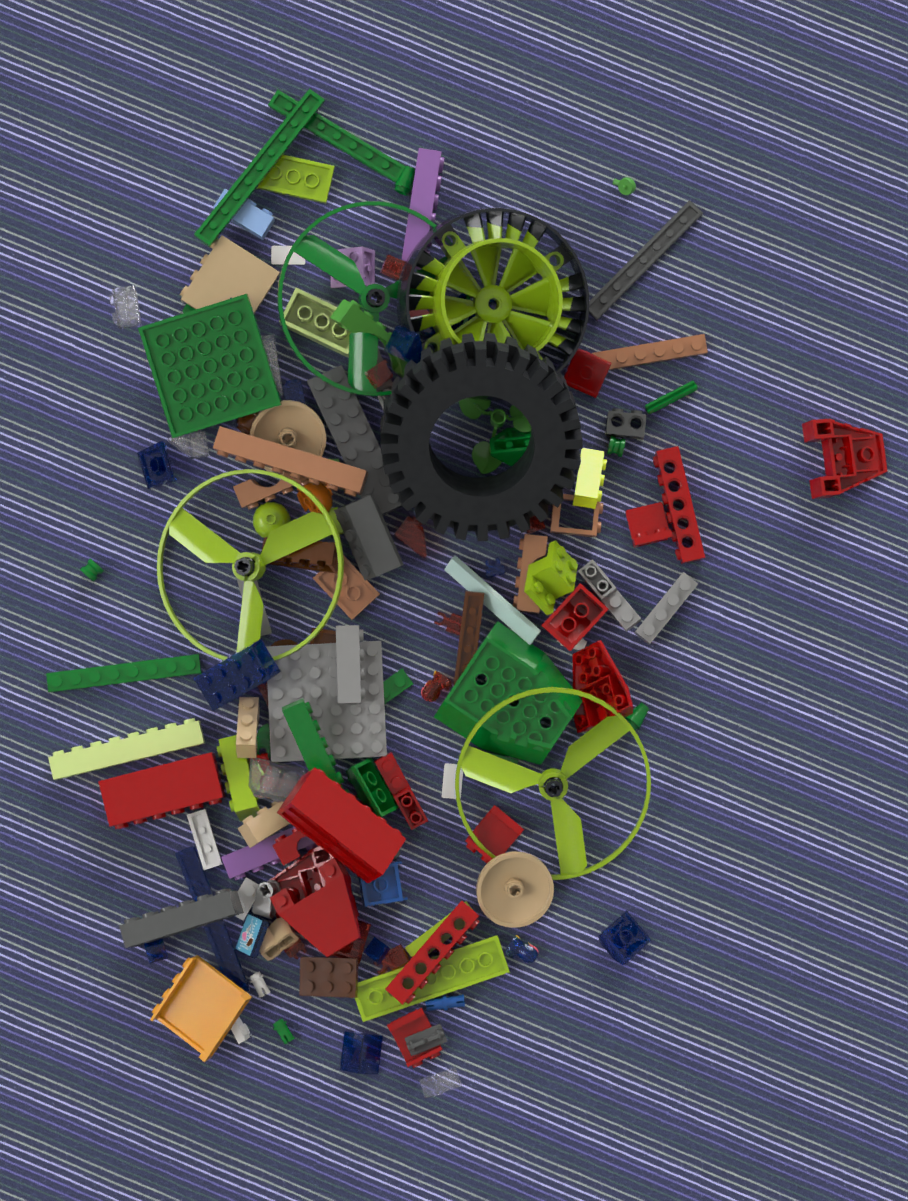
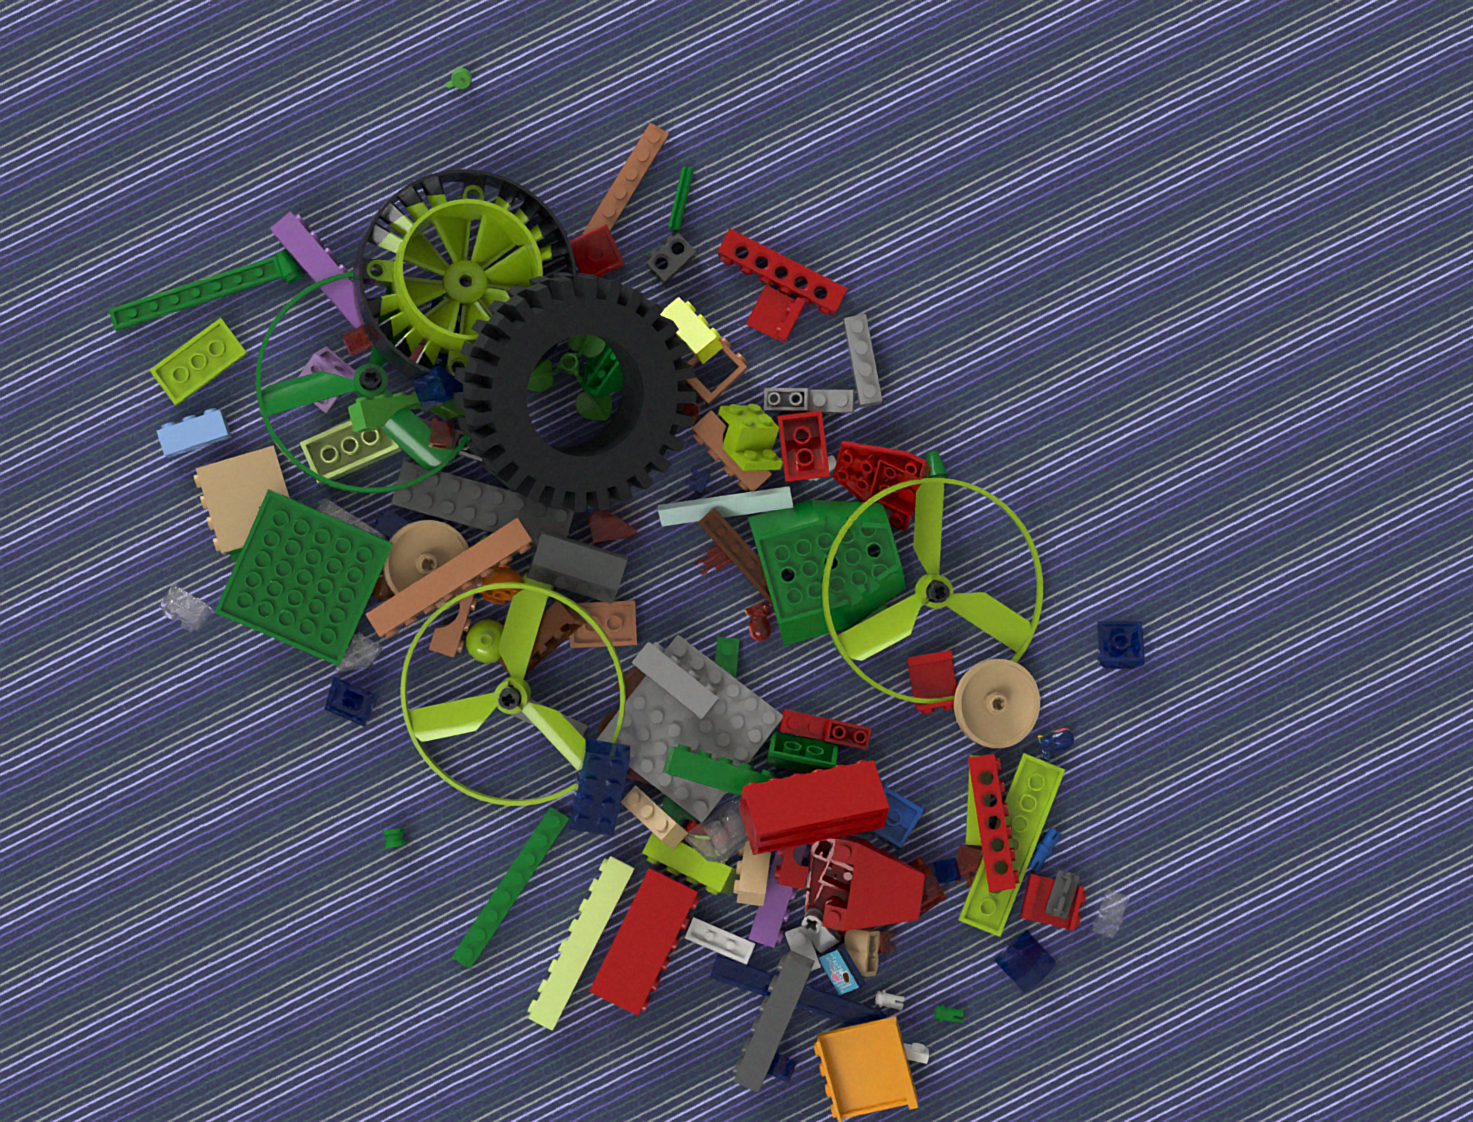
camera: 50 degrees left, 0 degrees up
green plate [194,88,325,248] -> none
white sticker [271,246,305,265] -> none
reddish brown plate [299,957,358,998] -> none
white sticker [442,763,463,799] -> none
dark grey tile [589,200,703,321] -> none
green wheel [607,436,626,457] -> none
red wedge [802,419,887,499] -> none

